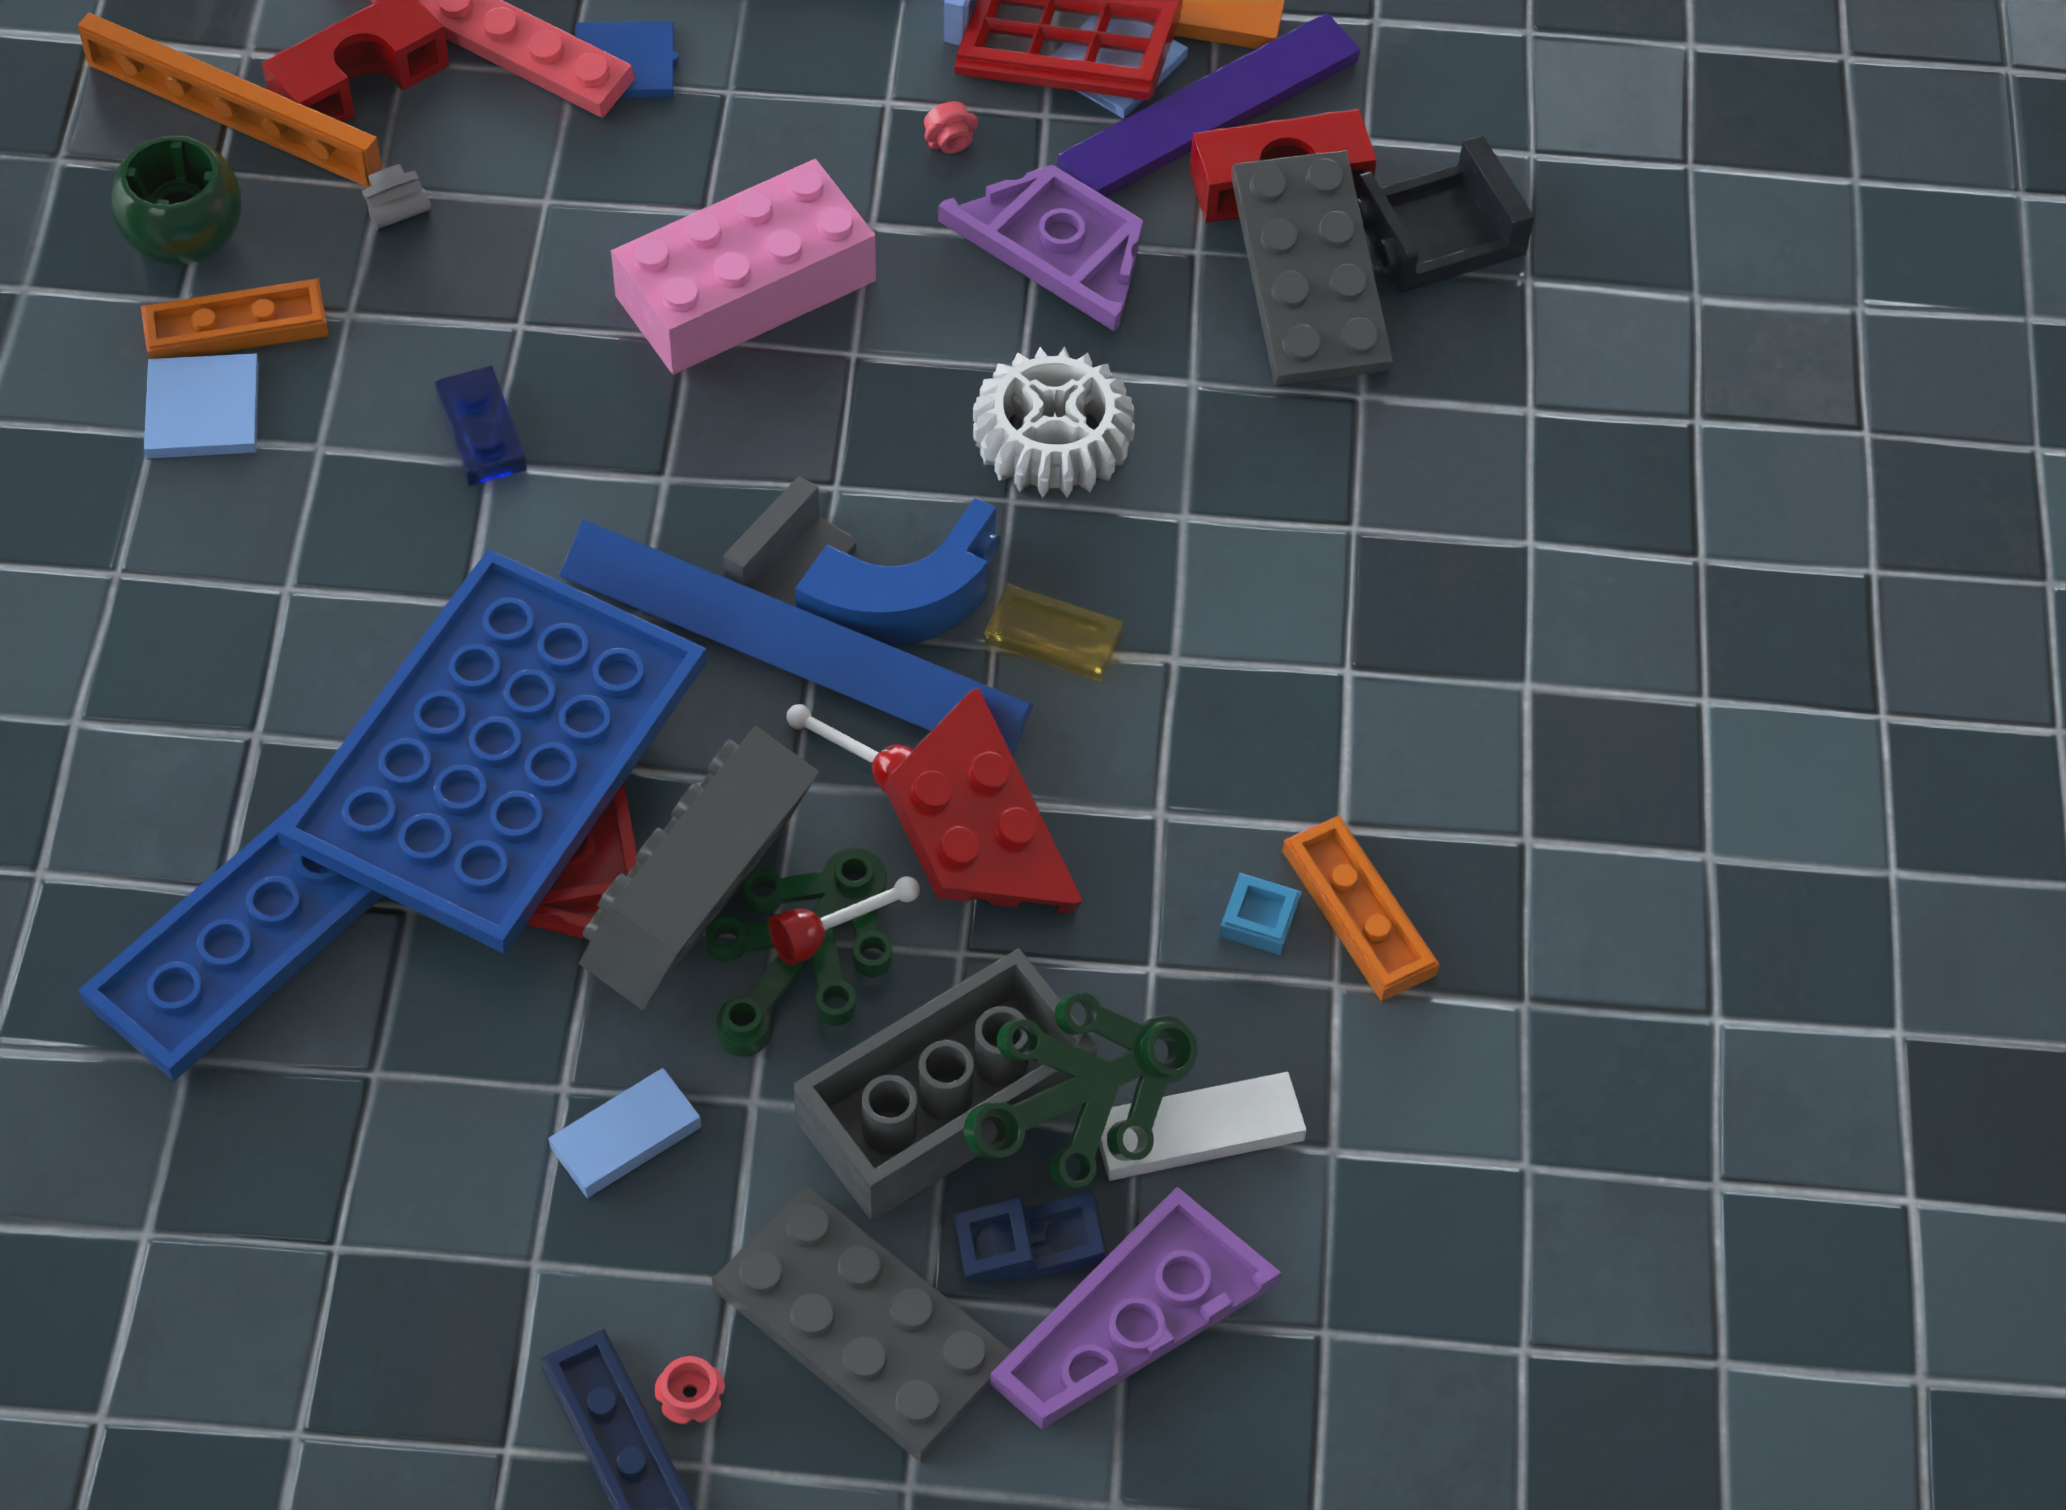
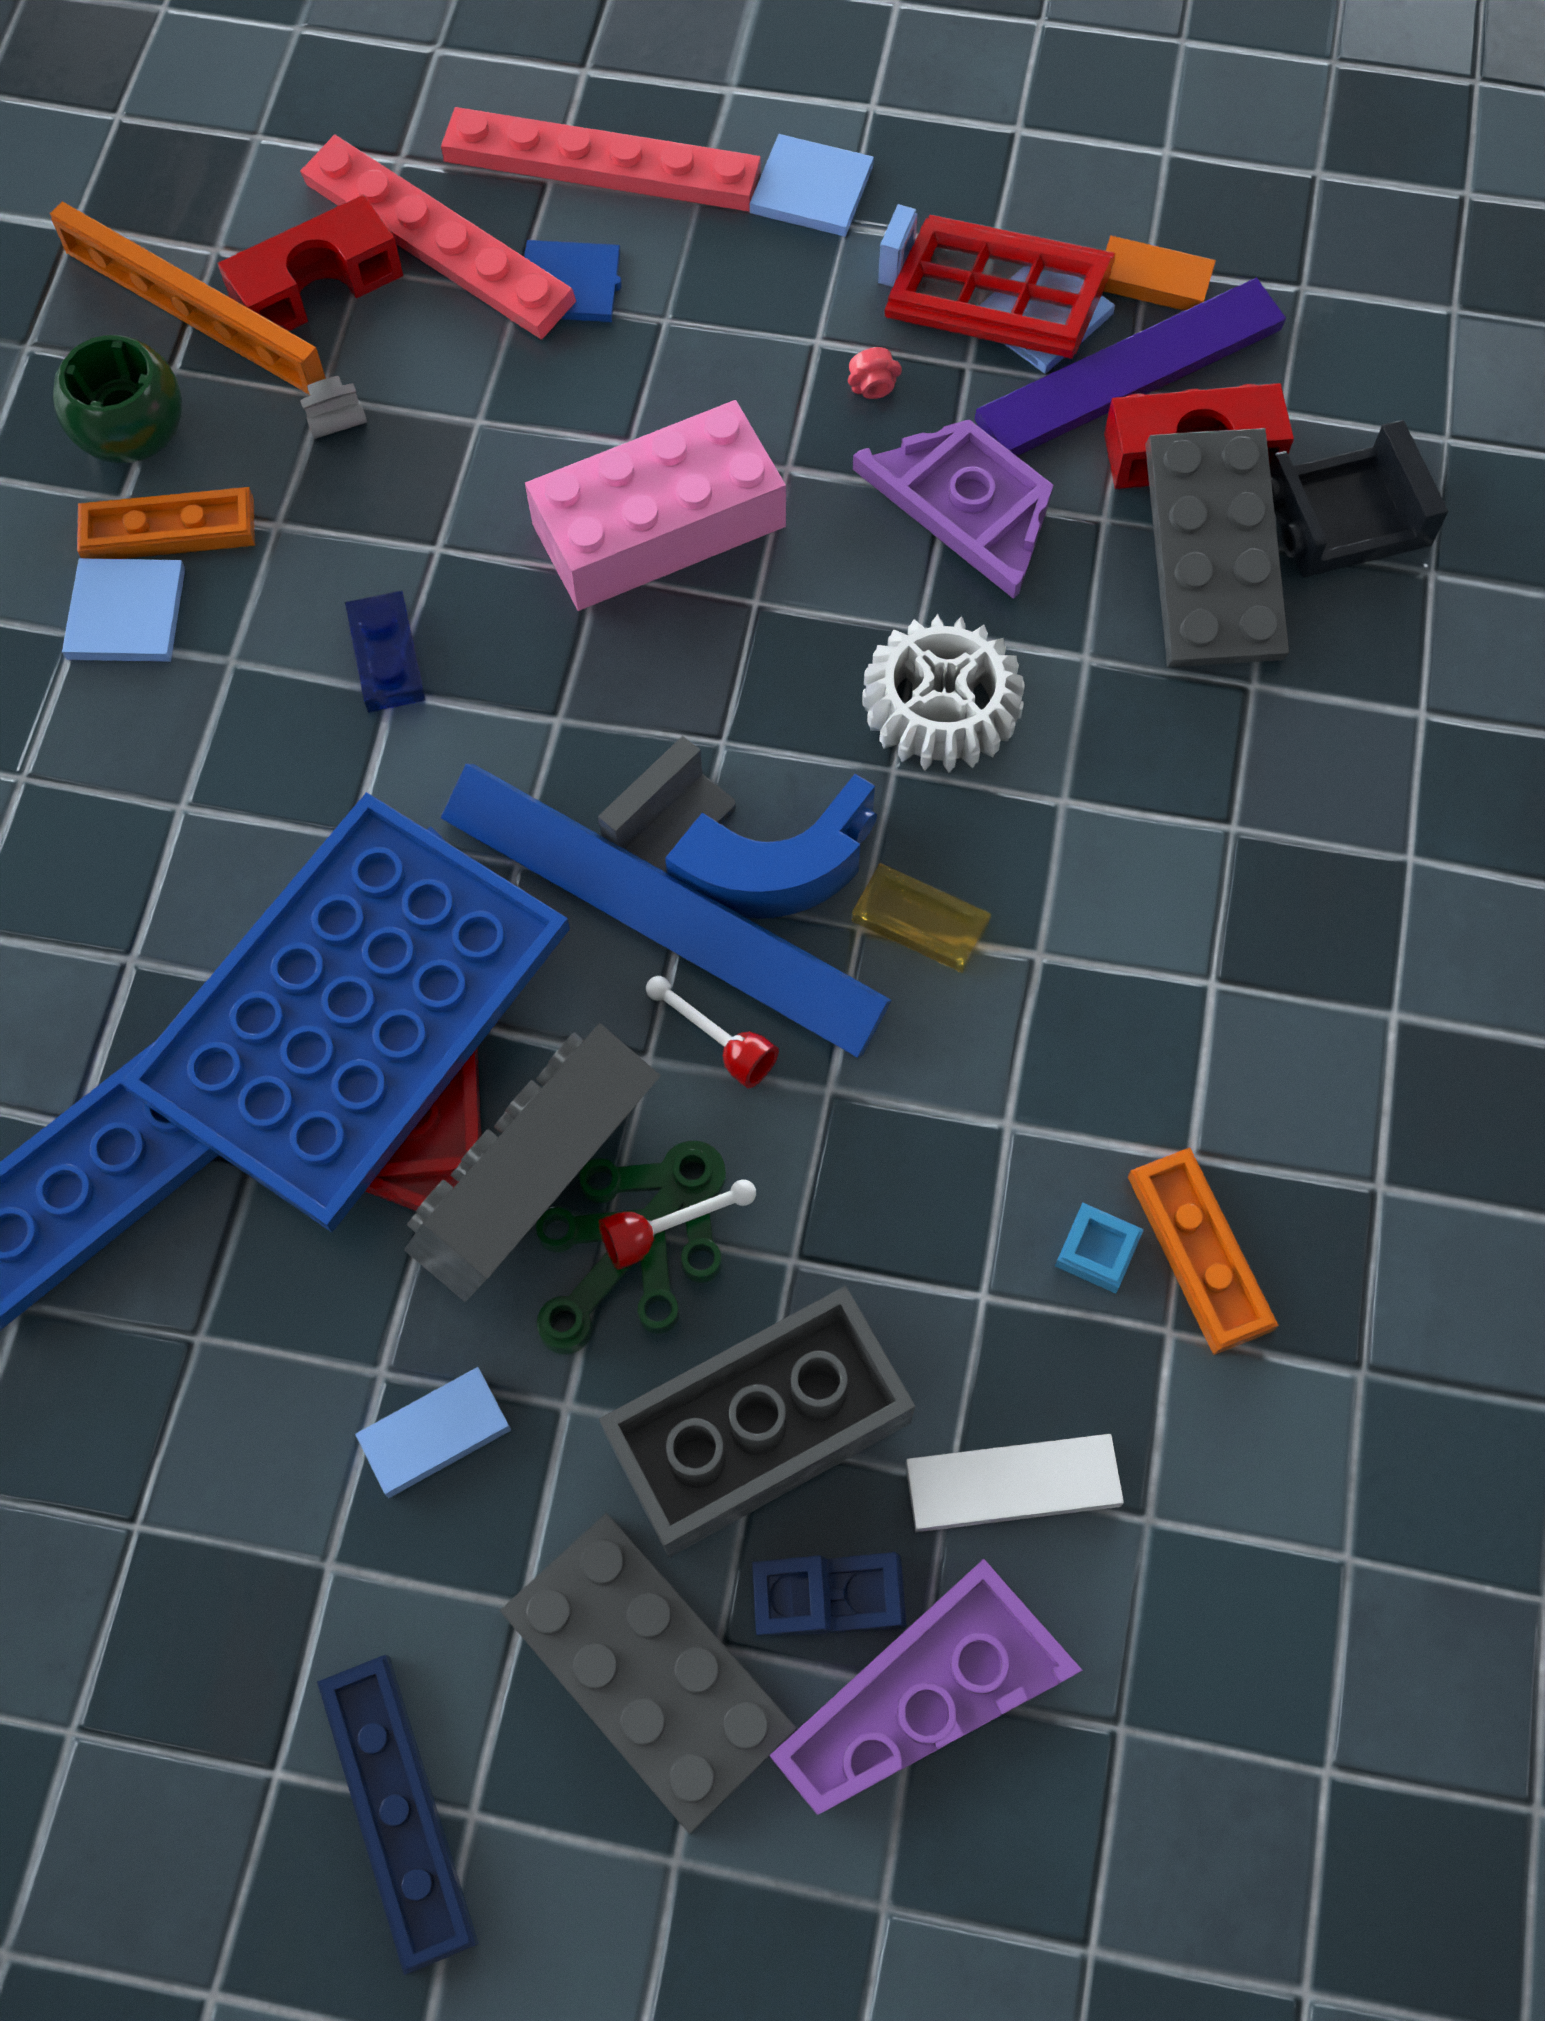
camera: 10 degrees right, 10 degrees up
coral plate [655,1356,725,1425] -> none
red wing [884,688,1083,914] -> none
dark green plant [963,992,1198,1189] -> none

